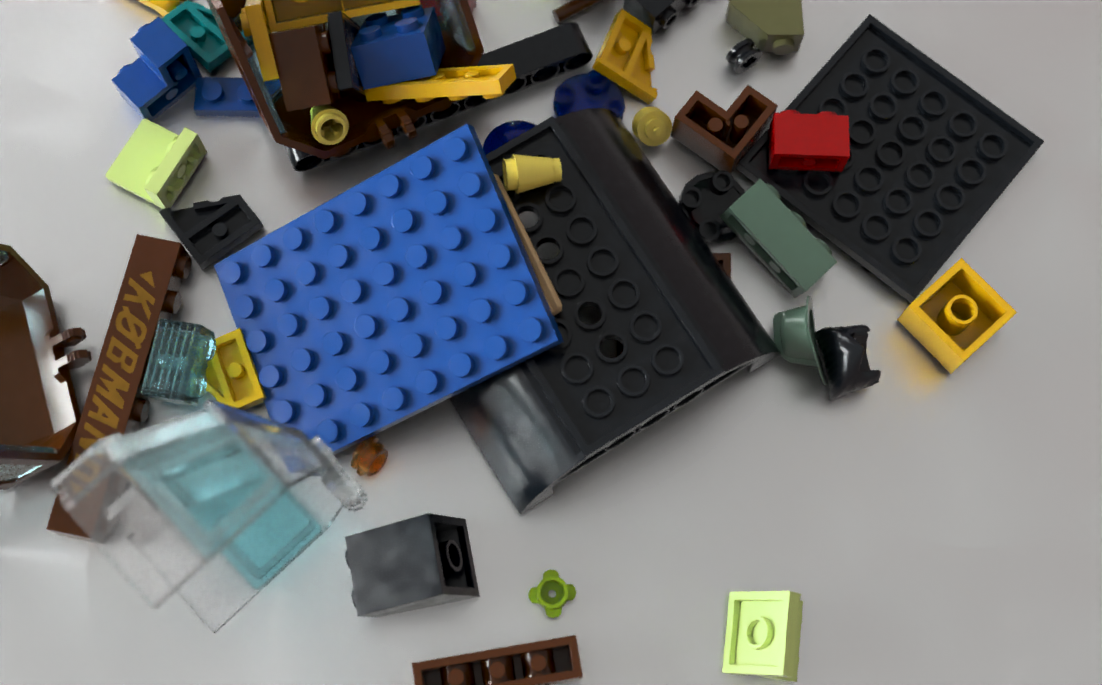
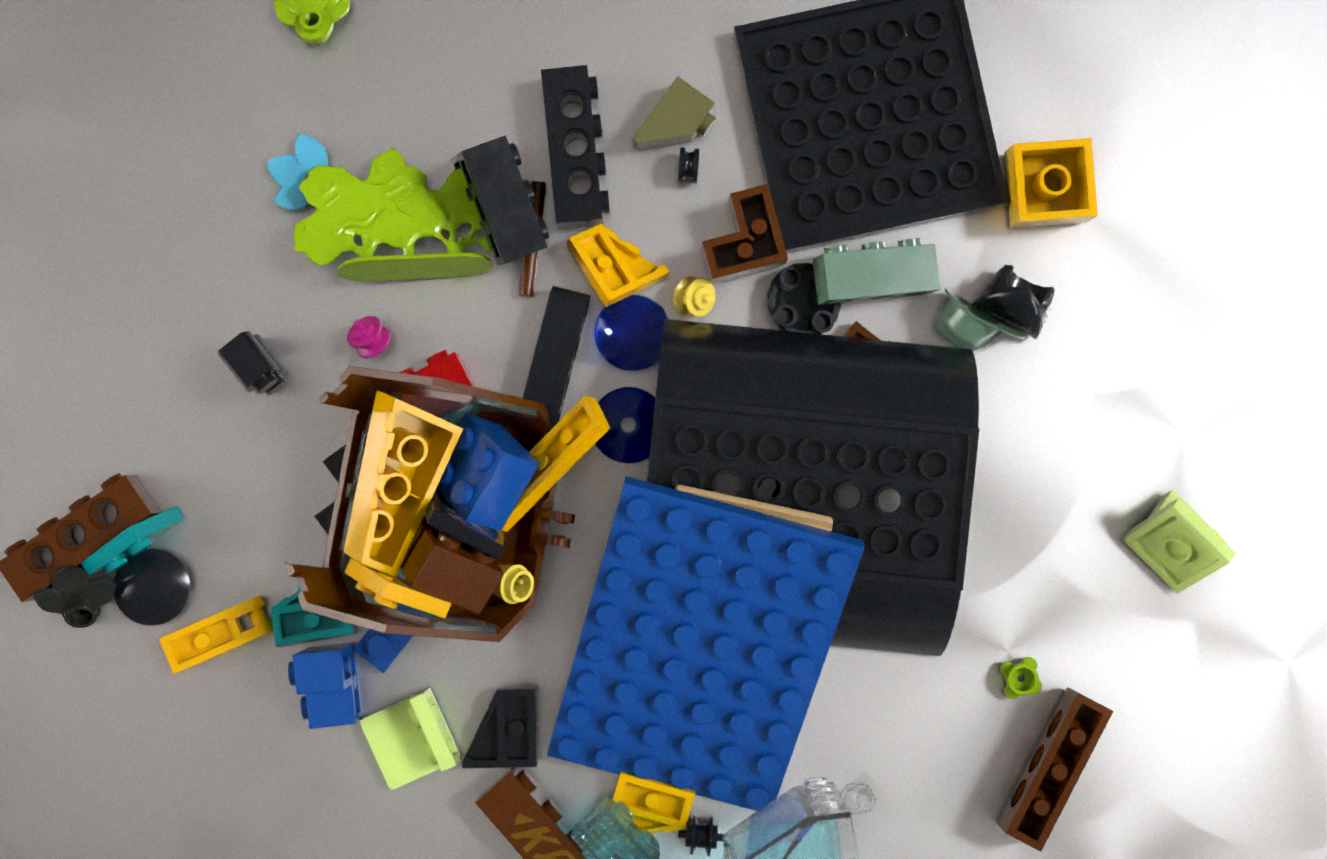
camera: 50 degrees left, 15 degrees up
black slope [345,513,480,617] -> none
clear orange plate [350,436,388,476] -> none
light yellow cone [502,154,562,194] -> none
red brick [769,110,850,172] -> none

